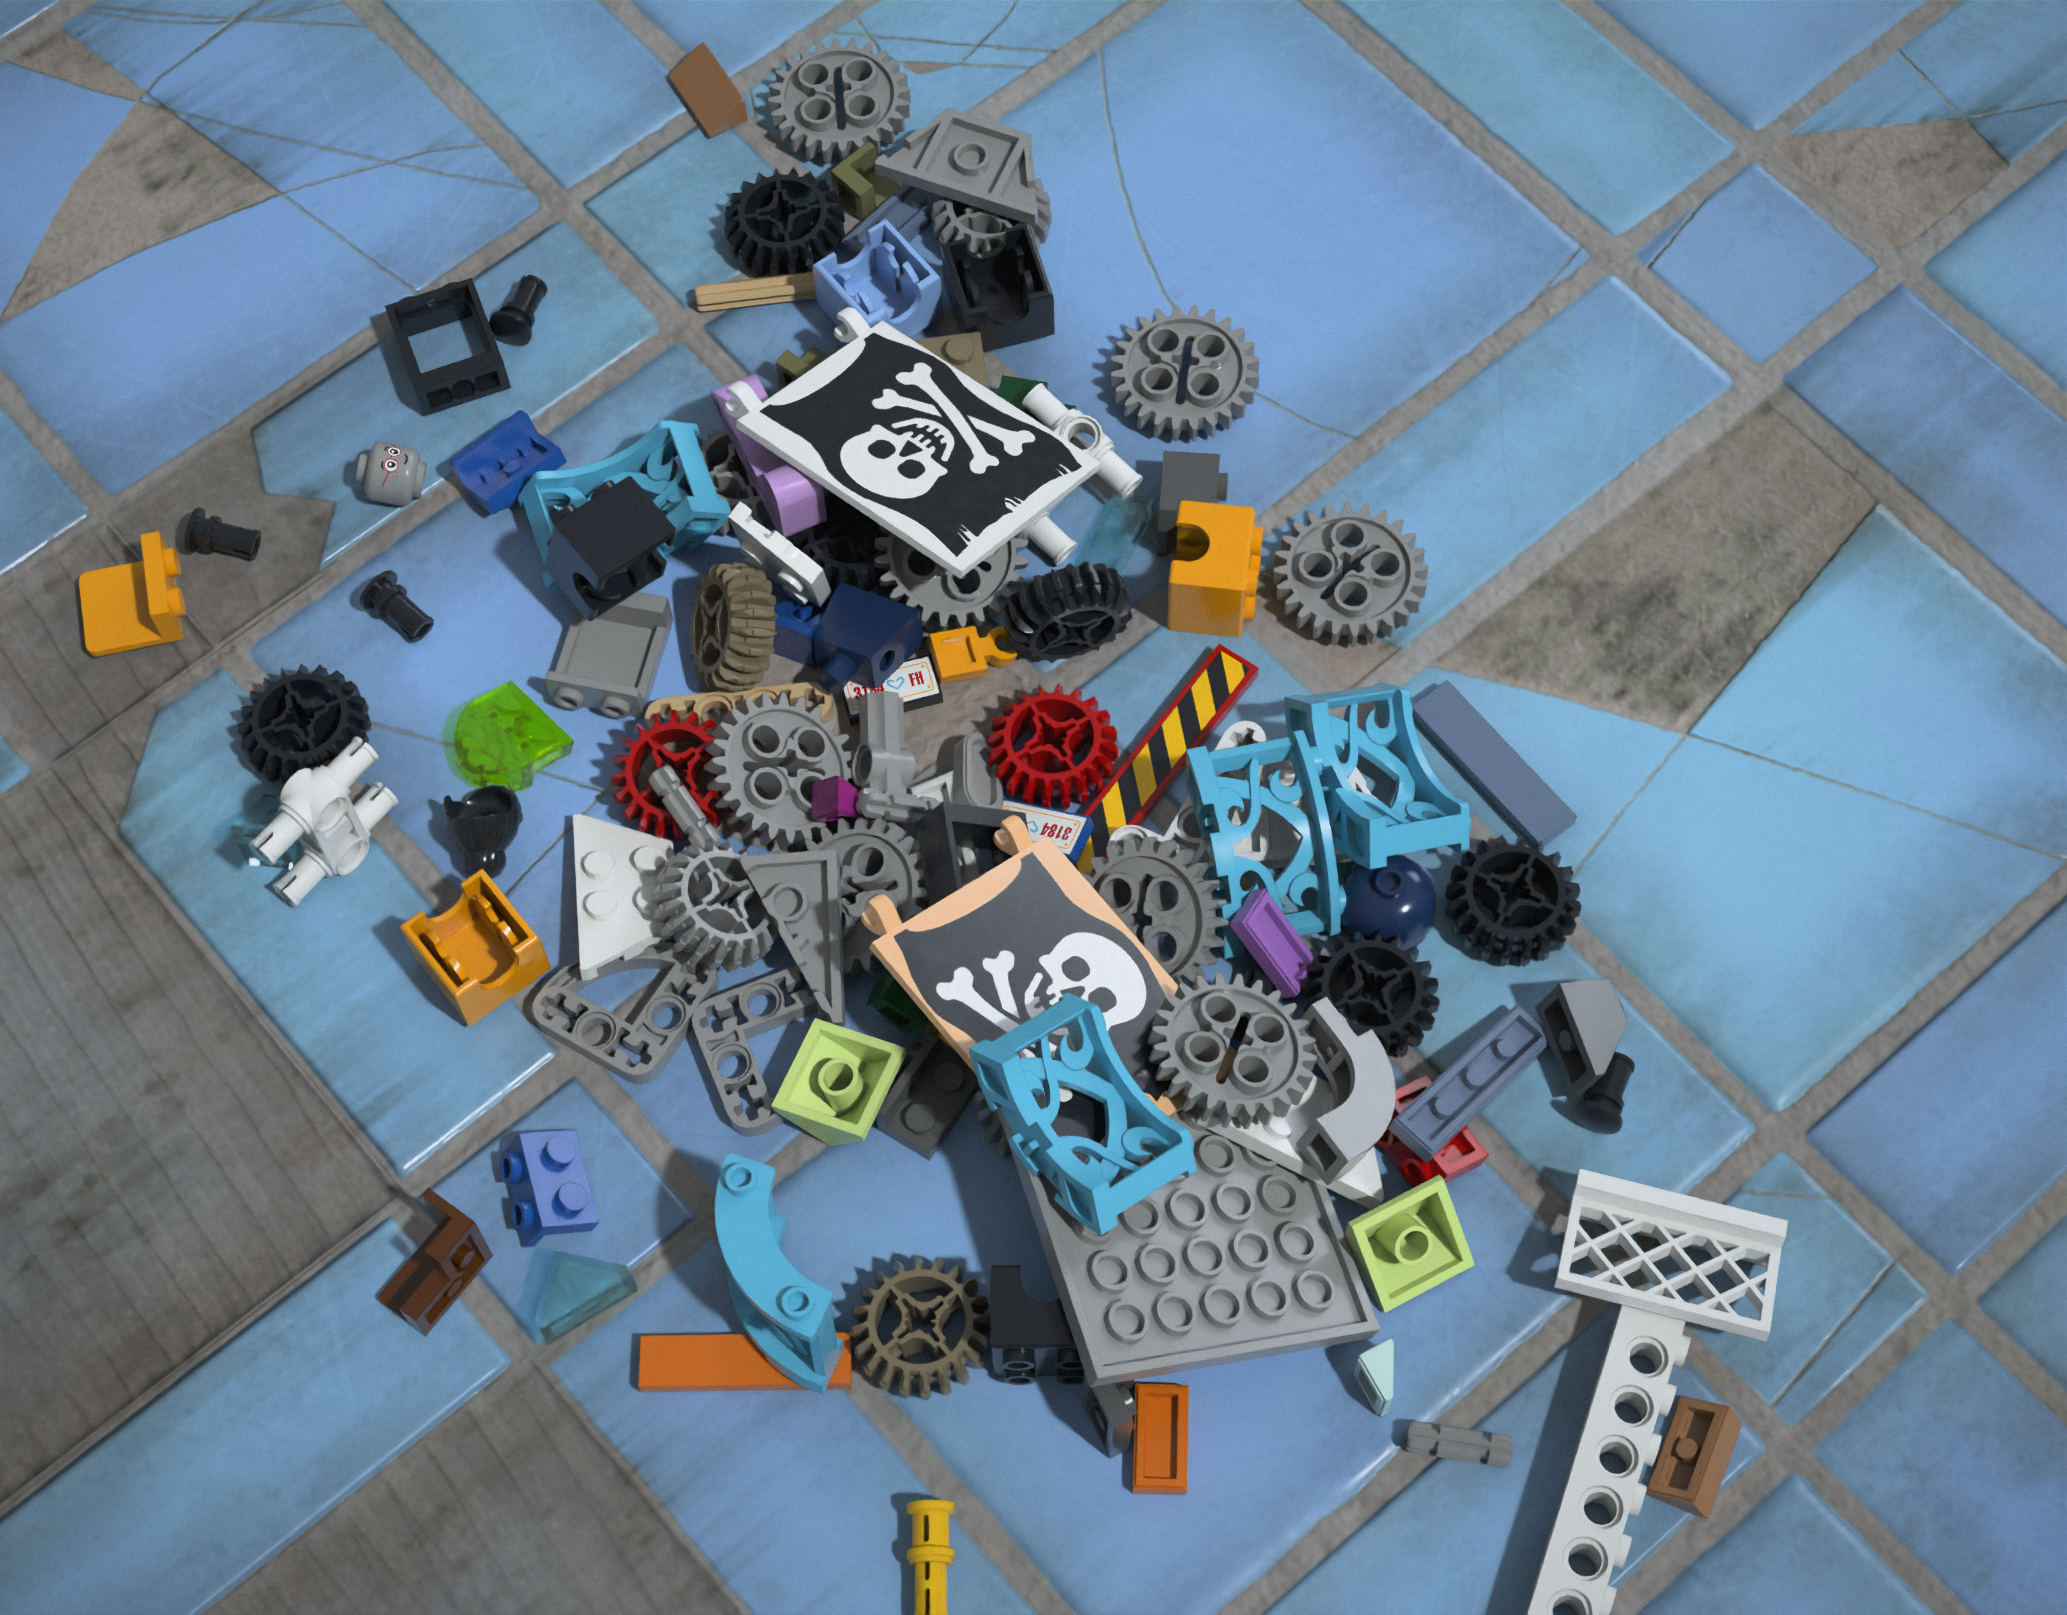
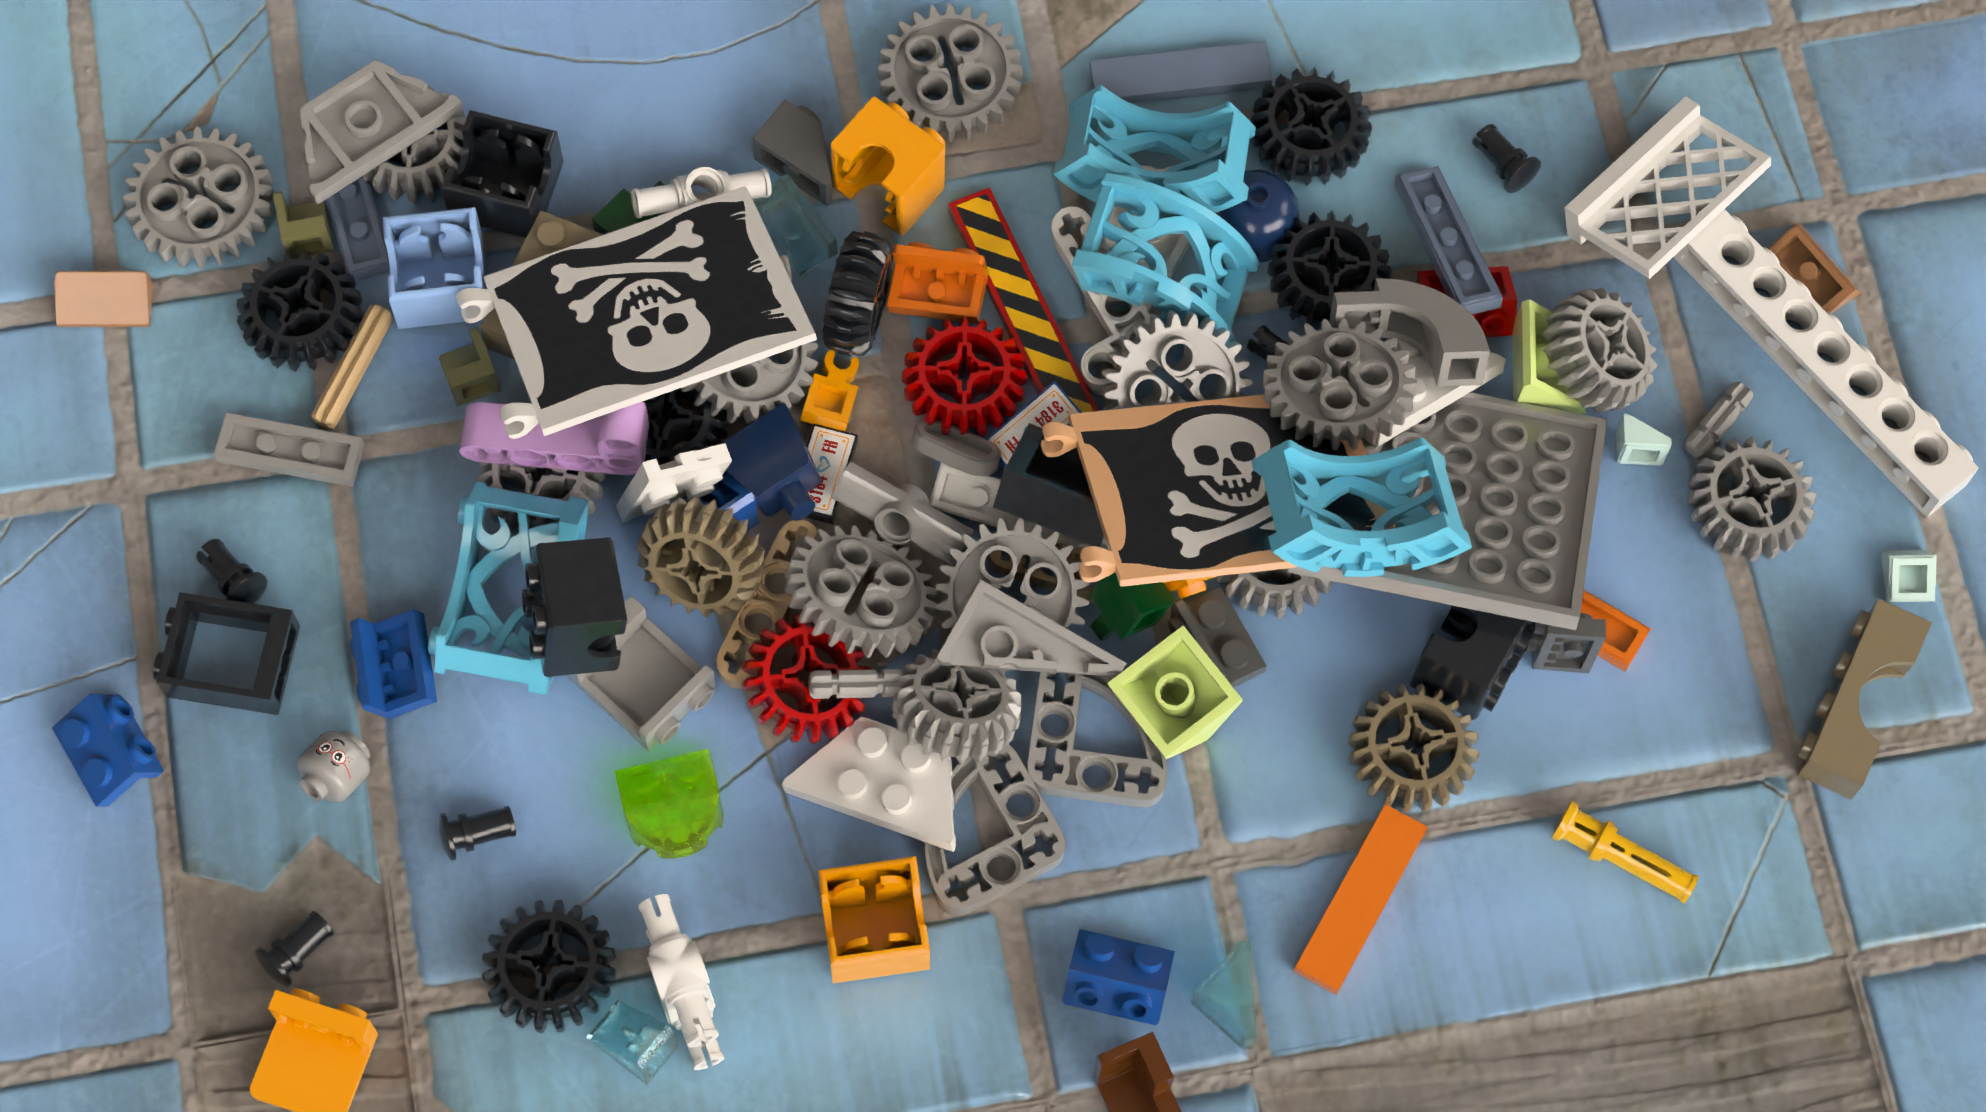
camera: 65 degrees left, 5 degrees up
black piece [444,785,523,879] -> none
medium azure fence [715,1153,844,1395] -> none
magenta slope [812,776,876,826] -> none
light grey axle [855,788,942,824] -> none
light grey gear [1111,305,1259,441] -> none
medium lavender tile [1229,888,1318,998] -> none
slope [1535,978,1628,1098] -> none
none -> blue bracket [52,694,164,807]
none -> light grey plate [213,413,365,487]
none -> orange bracket [887,242,989,324]
none -> light grey gear [1542,287,1658,413]
none -> light grey gear [1687,436,1817,562]

